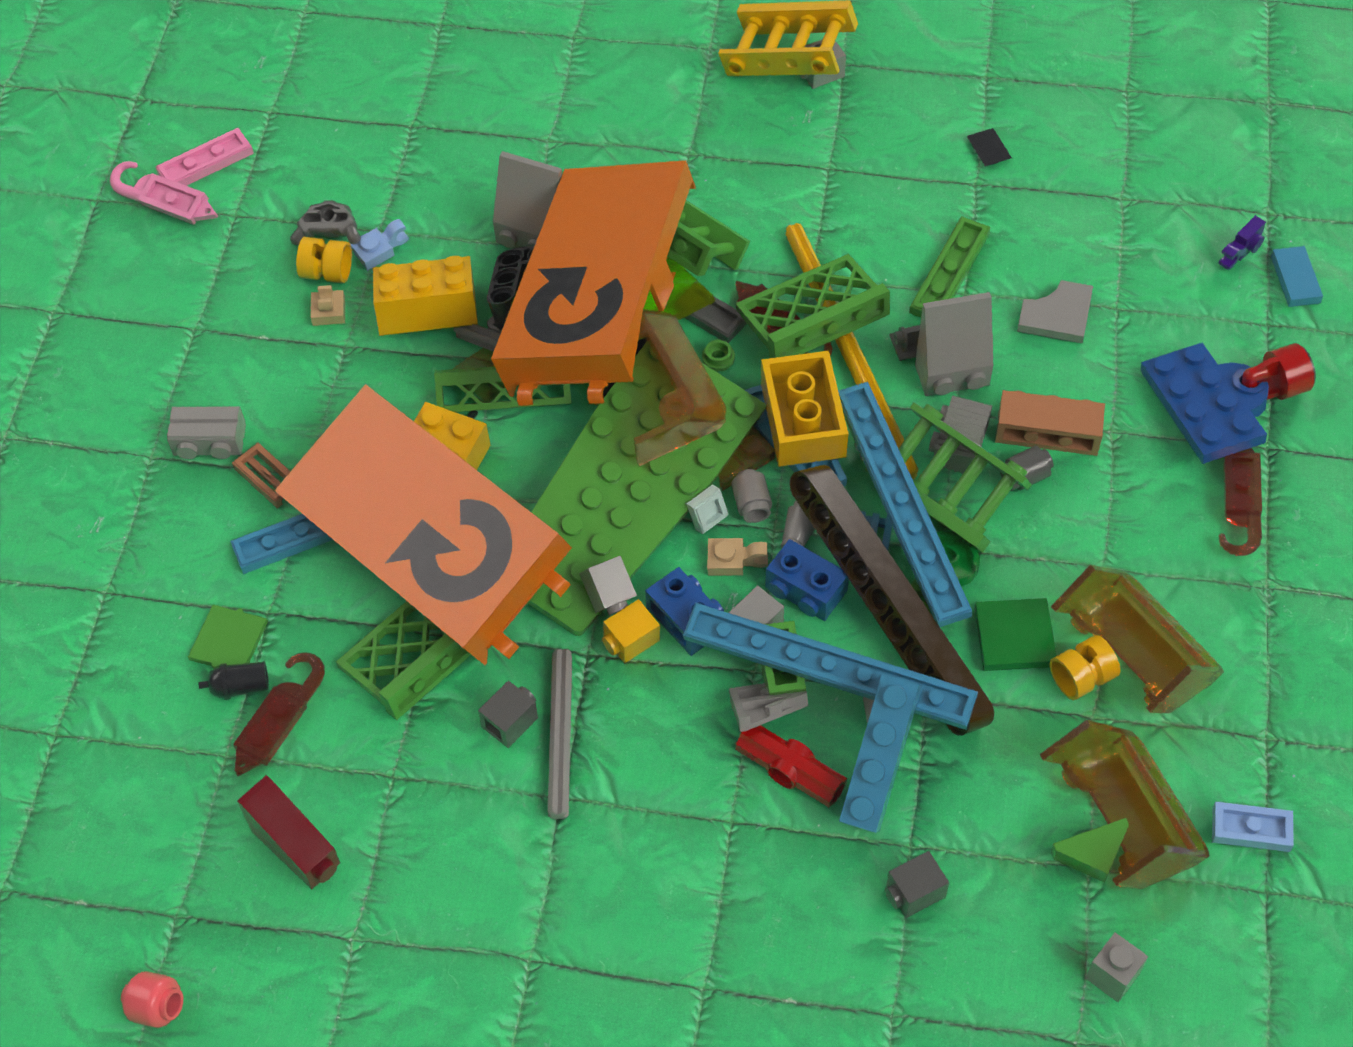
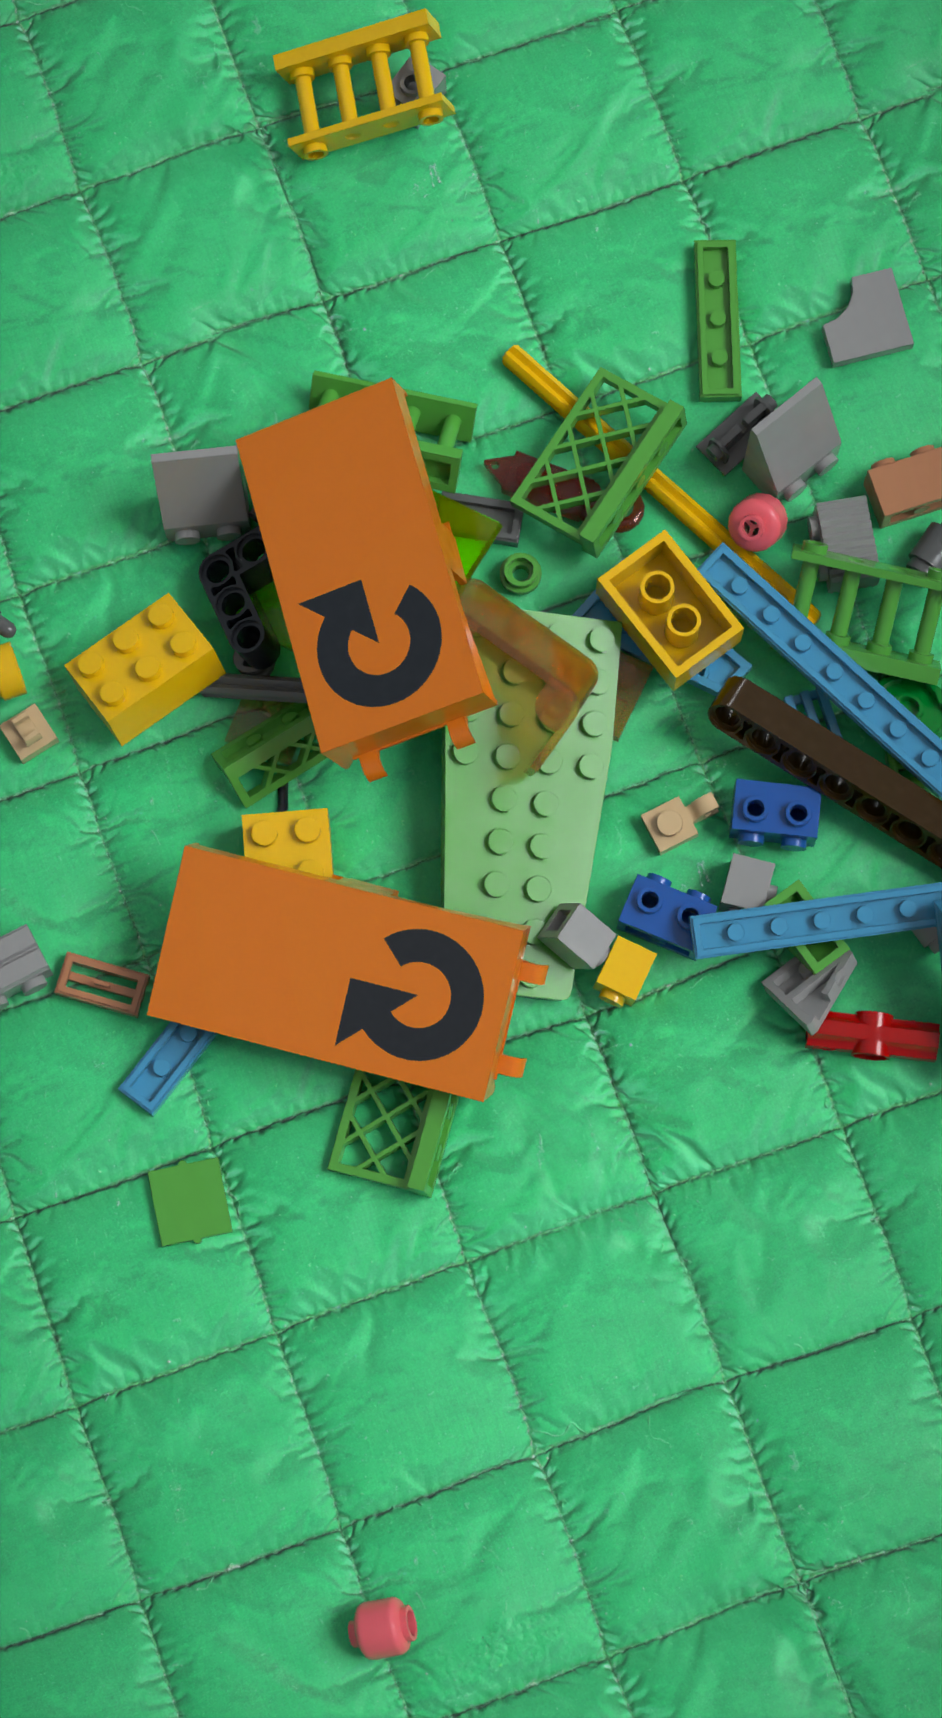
camera: 30 degrees left, 20 degrees up
black piece [198,661,269,700] -> none
clear red plate [233,652,325,776] -> none
dark red slope [237,775,340,889] -> none
light blue plate [349,219,409,271] -> none
dark grey brick [478,680,538,748] -> none
light grey axle [548,649,572,819] -> none
light aqua tile [686,484,729,534] -> none
light grey brick [731,469,772,523] -> none
light grey cone [781,501,815,548] -> none
black piece [967,128,1012,166] -> none
none -> coral head [728,493,788,552]

